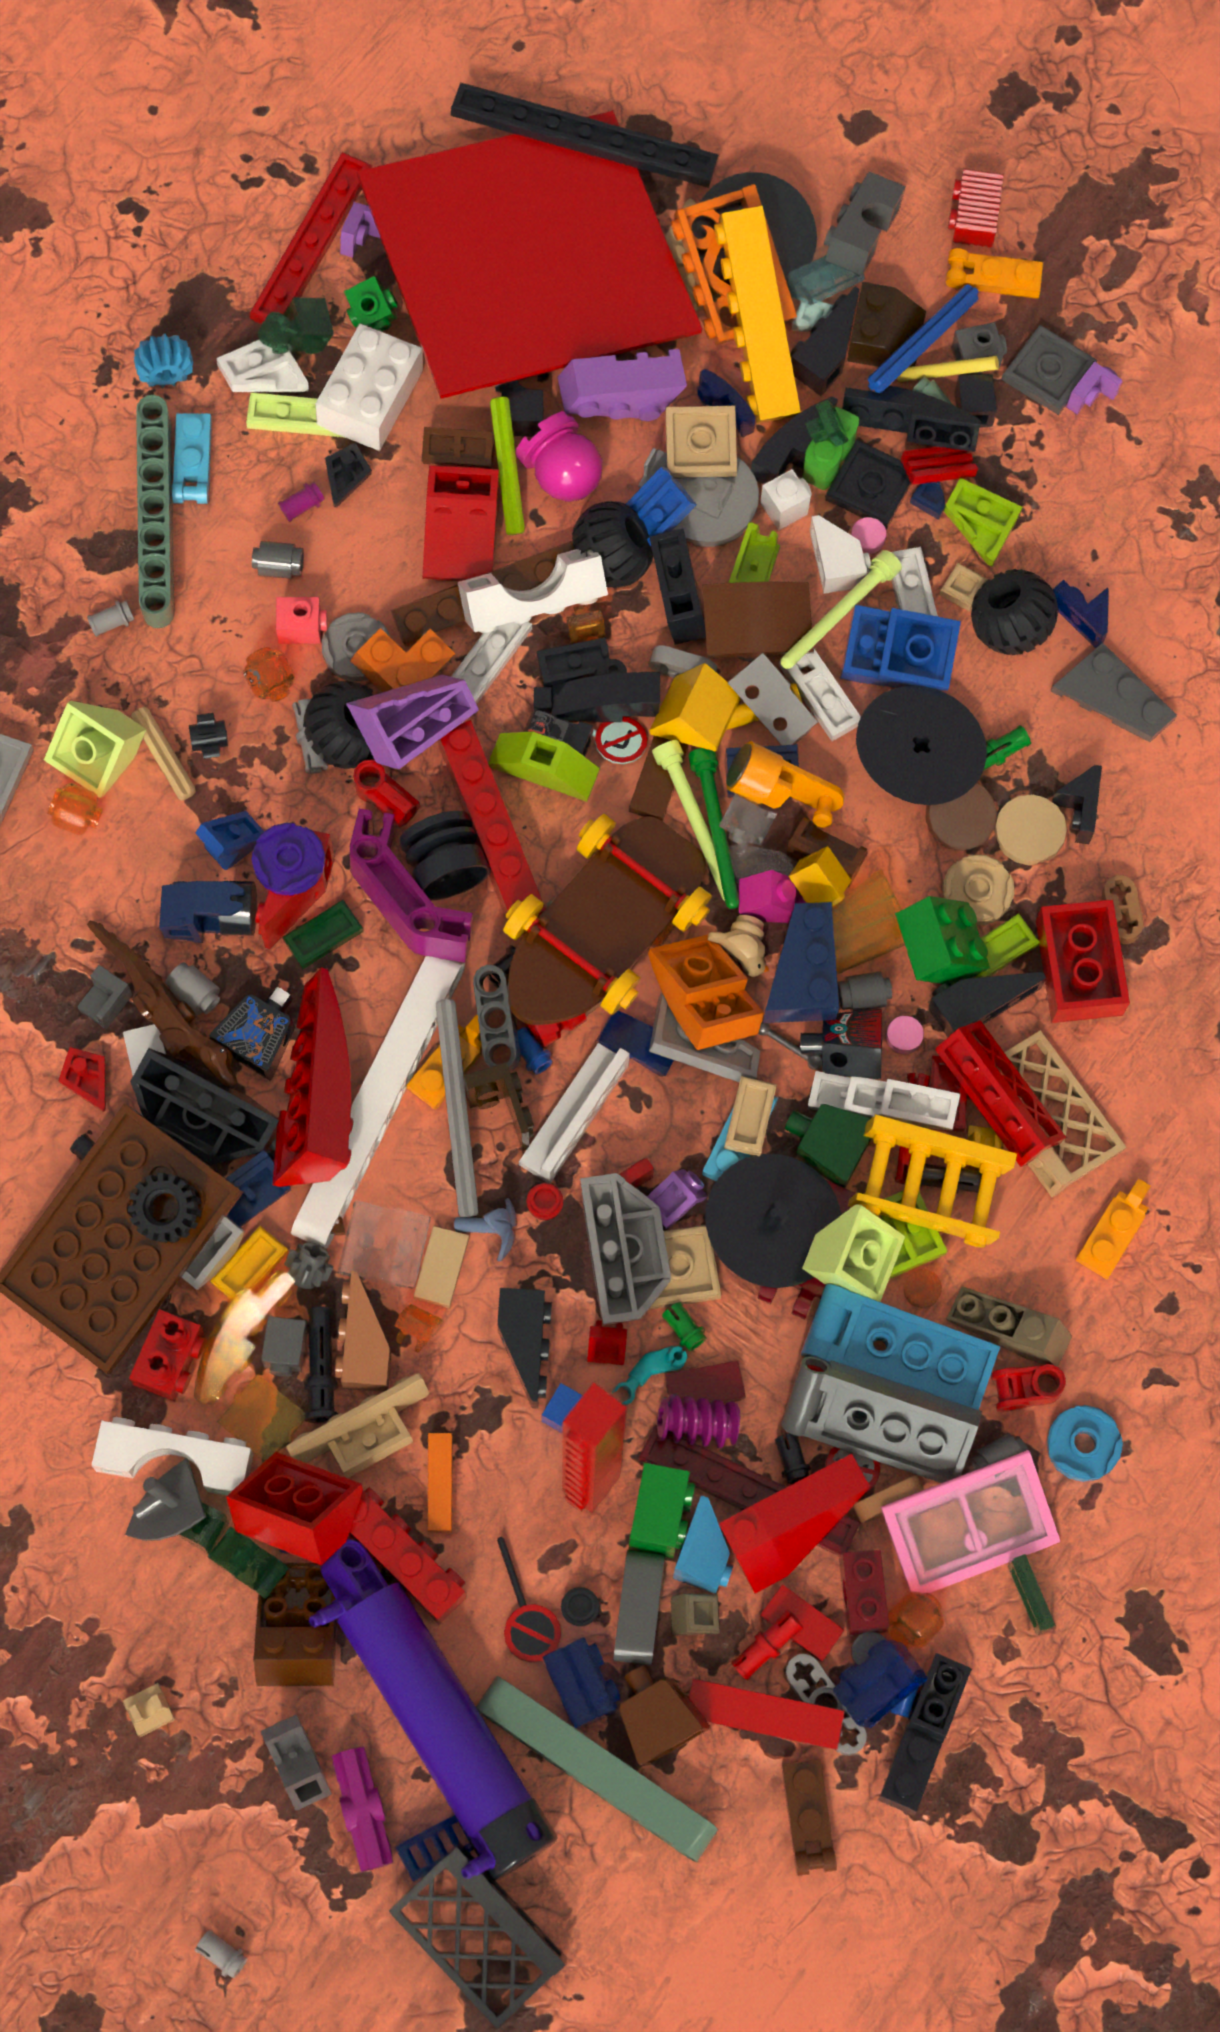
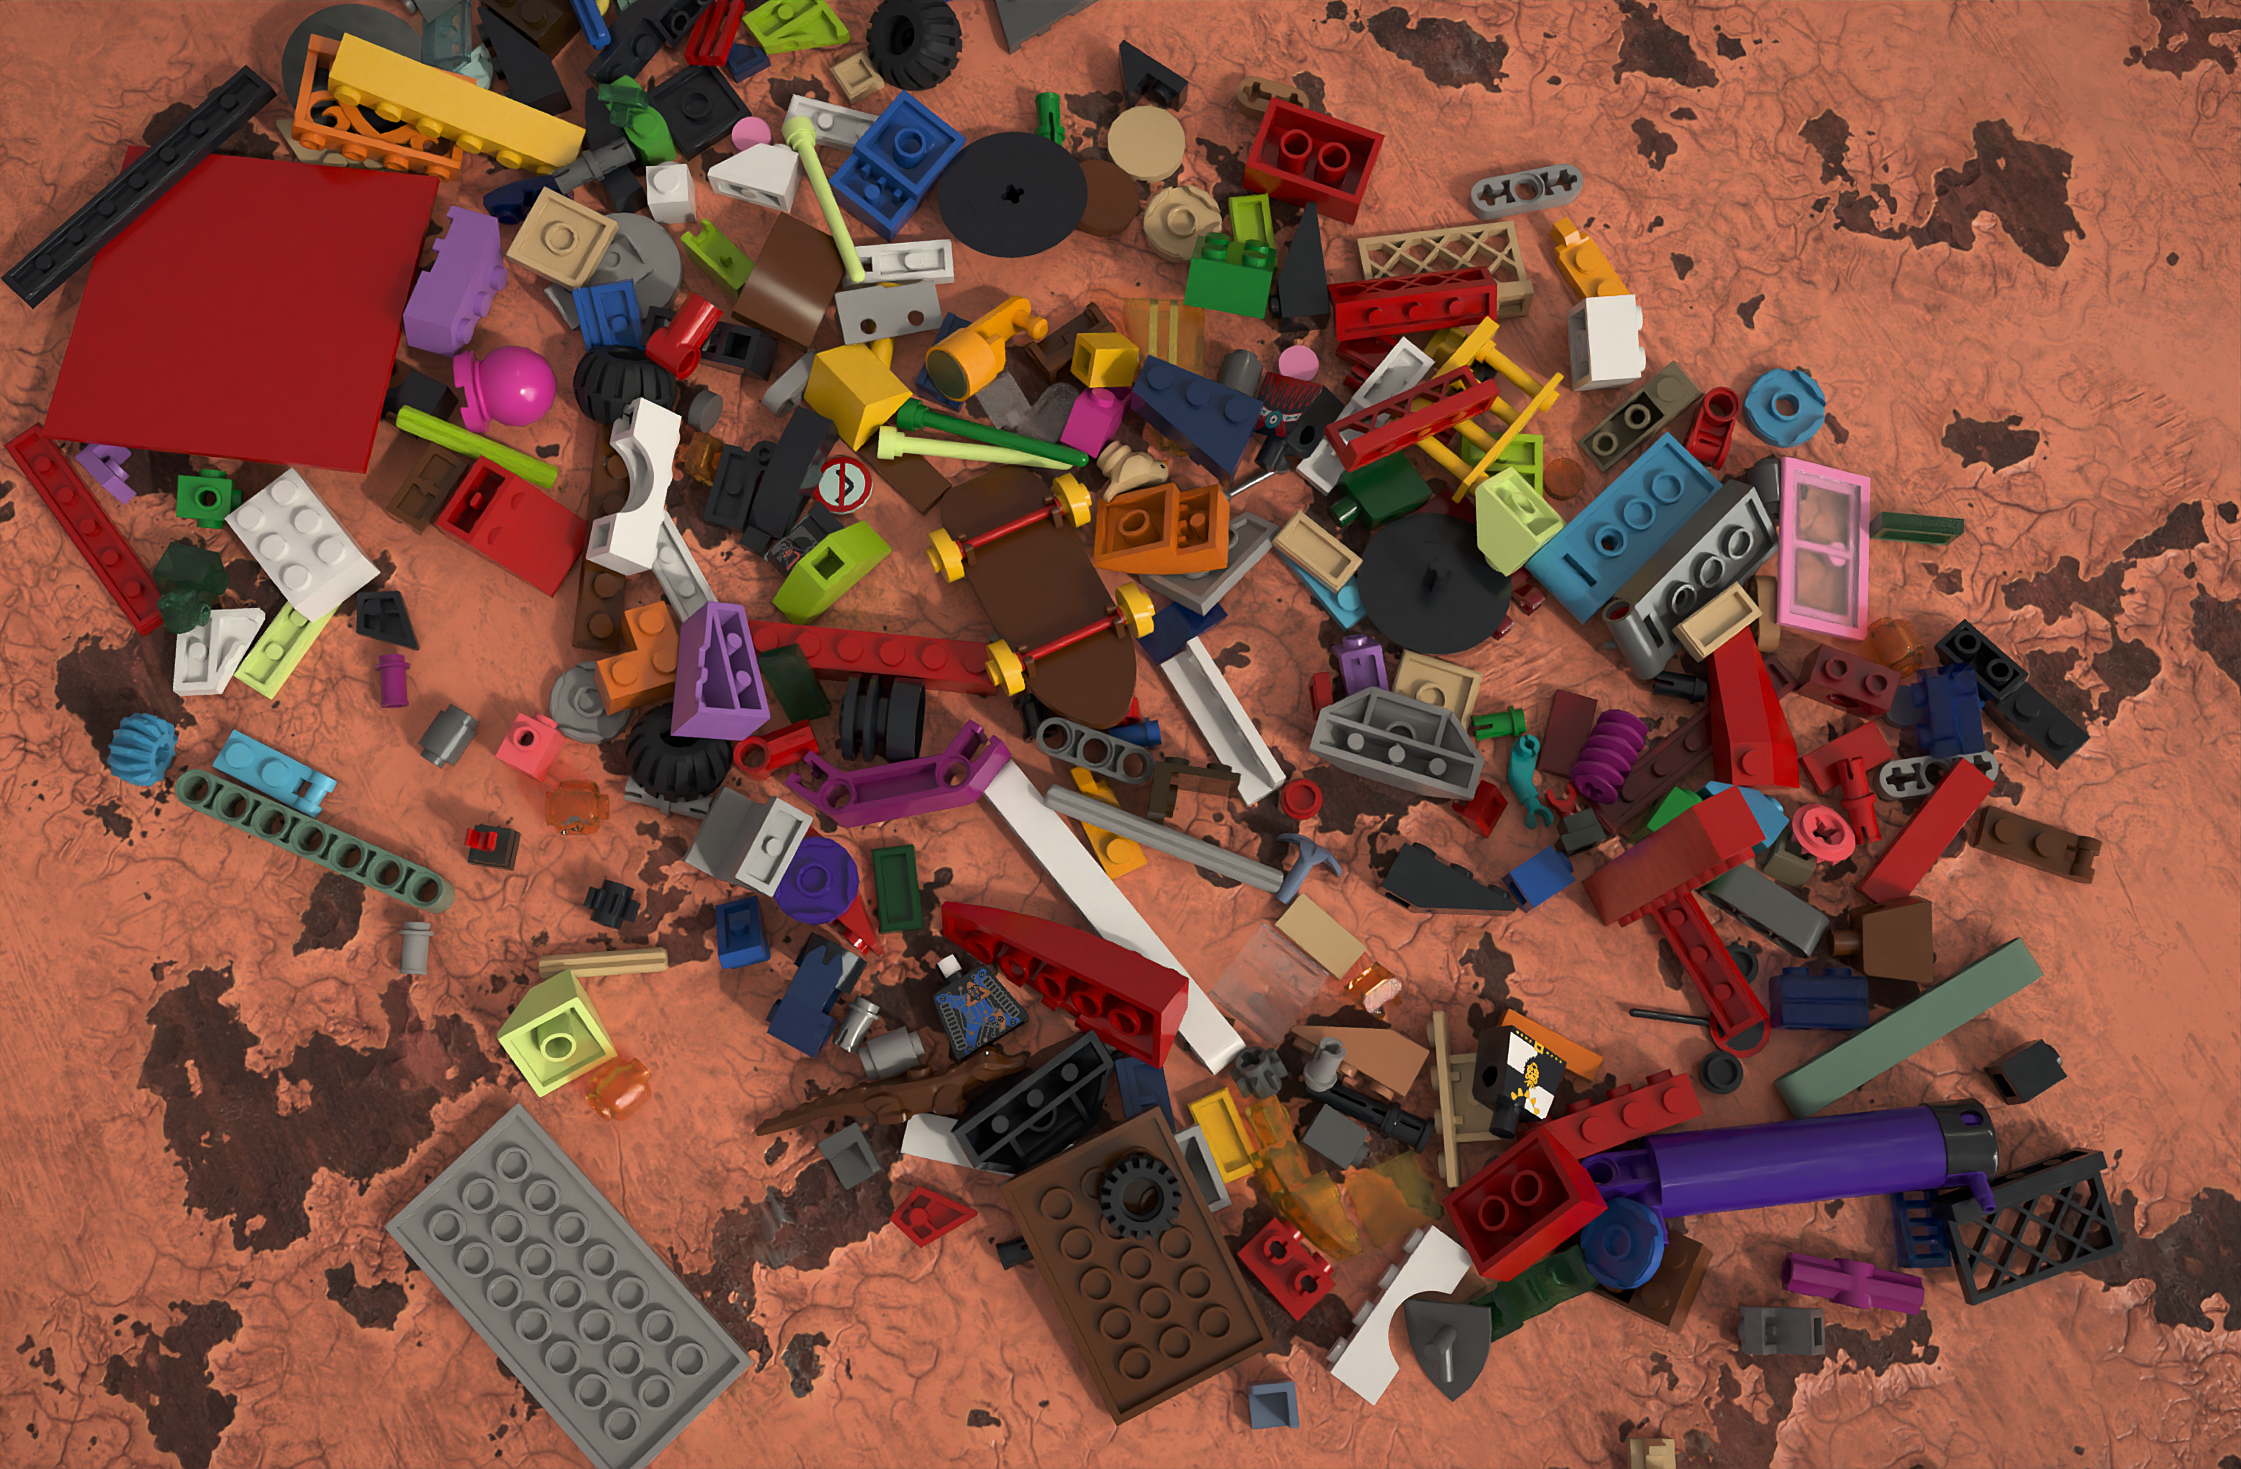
camera: 65 degrees left, 5 degrees up
none -> pearl dark grey piece [464,824,521,871]
none -> dark grey pin [551,136,636,195]
none -> red piece [645,291,724,380]
none -> light grey panel [682,785,813,897]
none -> dark grey tile [688,389,723,433]
none -> clear green tile [757,643,832,724]
none -> light grey pin [832,996,880,1054]
none -> sand blue panel [1246,1378,1300,1430]
none -> light grey pin [1303,1037,1347,1092]
none -> red fence [1323,364,1500,473]
none -> light grey beam [1468,164,1583,220]
none -> black torso [1472,1025,1567,1139]
none -> pearl dark grey piece [1544,782,1606,858]
none -> white brick [1567,294,1646,392]
none -> blue tile [1580,1197,1664,1289]
none -> red tile [1651,892,1769,1039]
none -> tan tile [1672,581,1763,663]
none -> black plate [1699,1051,1743,1094]
none -> coral gear [1788,804,1855,866]
none -> black brick [1983,1039,2067,1105]

